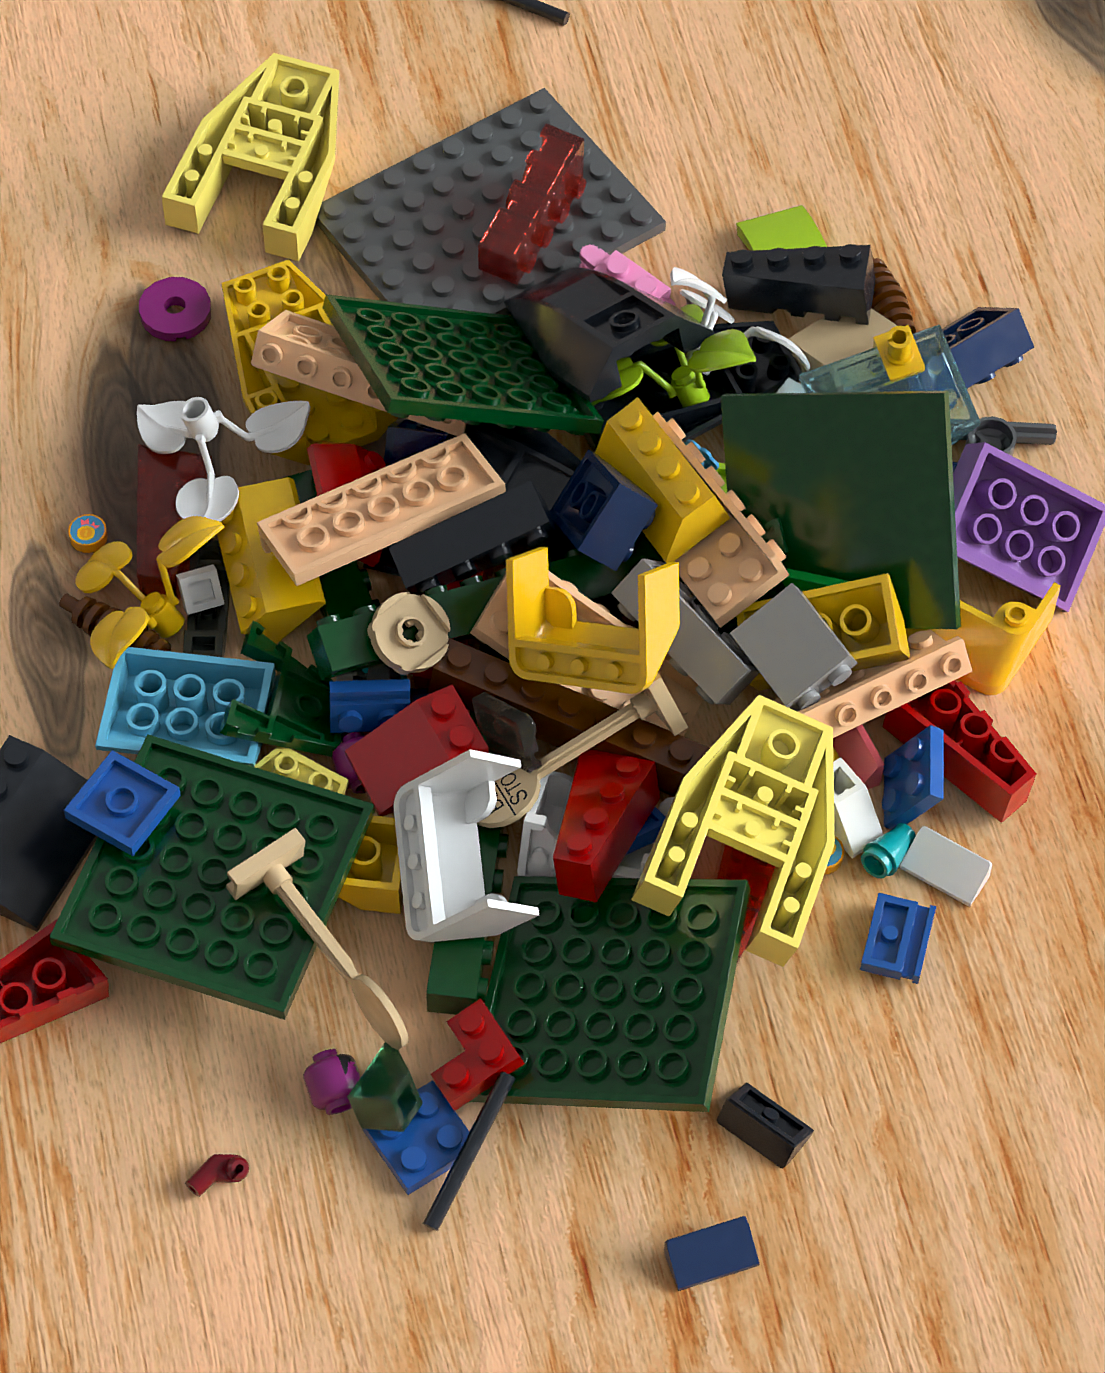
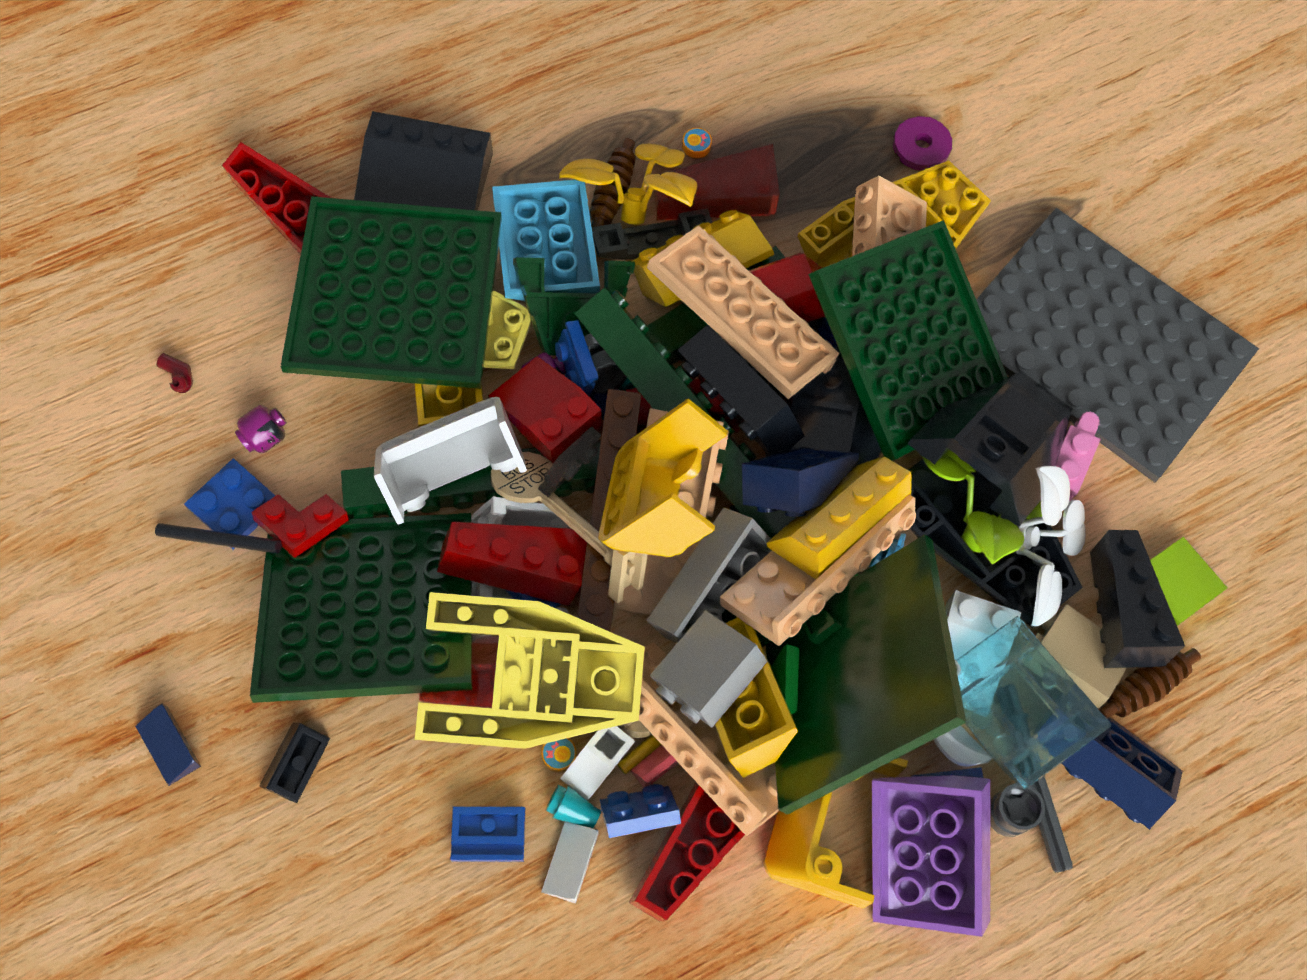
camera: 70 degrees right, 10 degrees up
blue plate [64,750,181,856] -> none
white plant [137,397,310,522] -> none
light yellow wedge [162,53,340,261] -> none
white tile [176,564,224,615] -> none
tan piece [226,828,409,1050] -> none
clear green slope [347,1042,423,1132] -> none
tan plate [367,592,450,675] -> none
clear red wedge [478,123,586,285] -> none
yellow bracket [873,325,925,382] -> none

